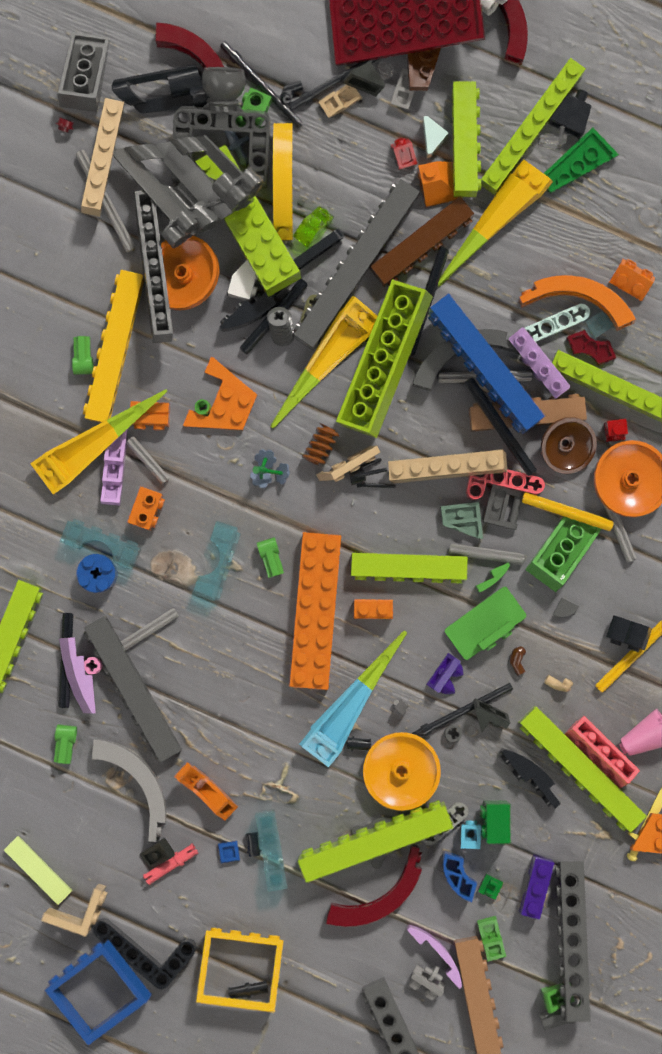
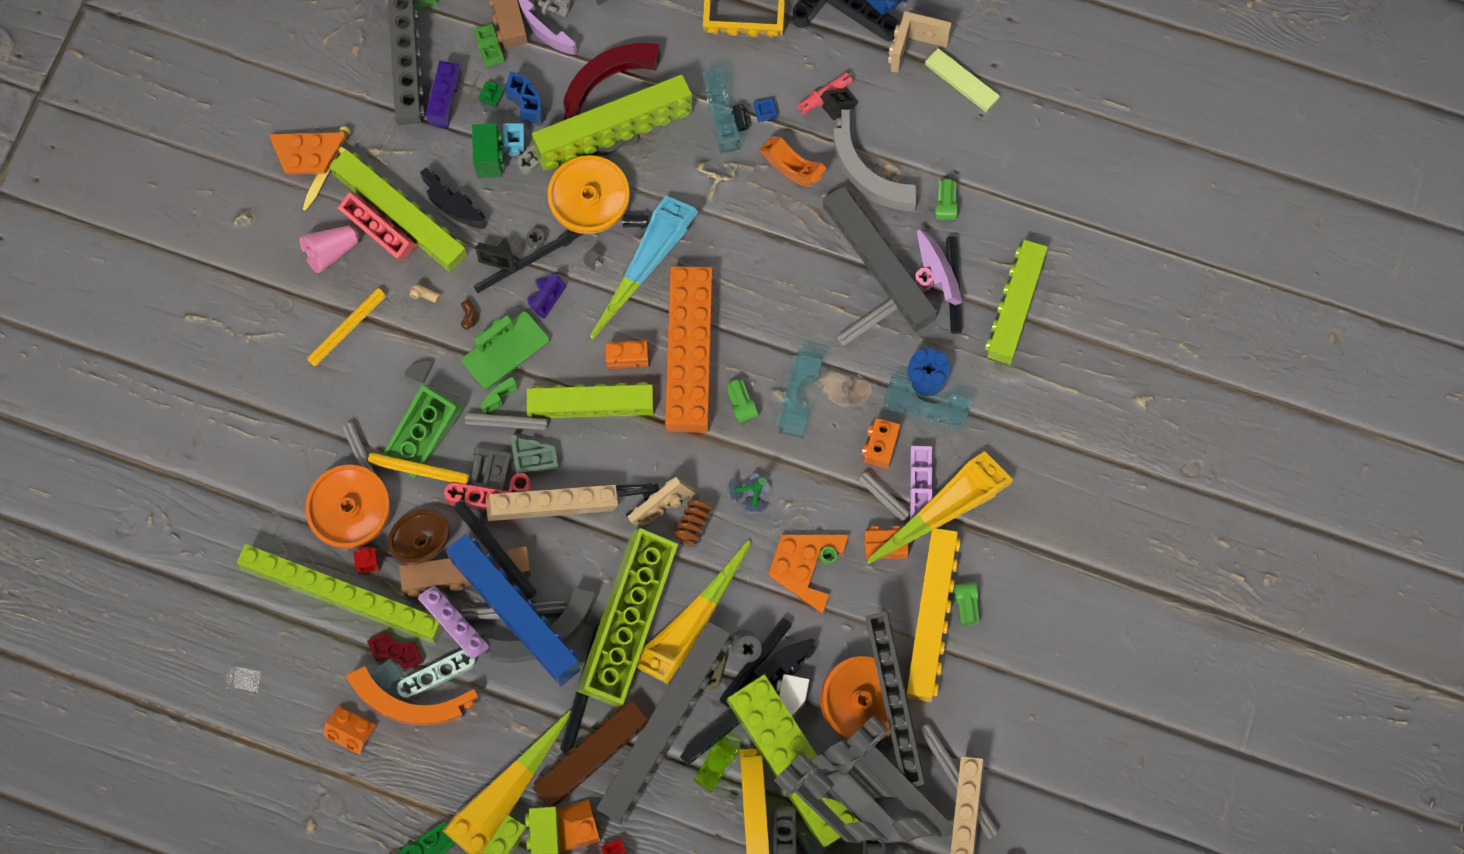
camera: 175 degrees left, 15 degrees down
black brick [606,615,652,652] -> none

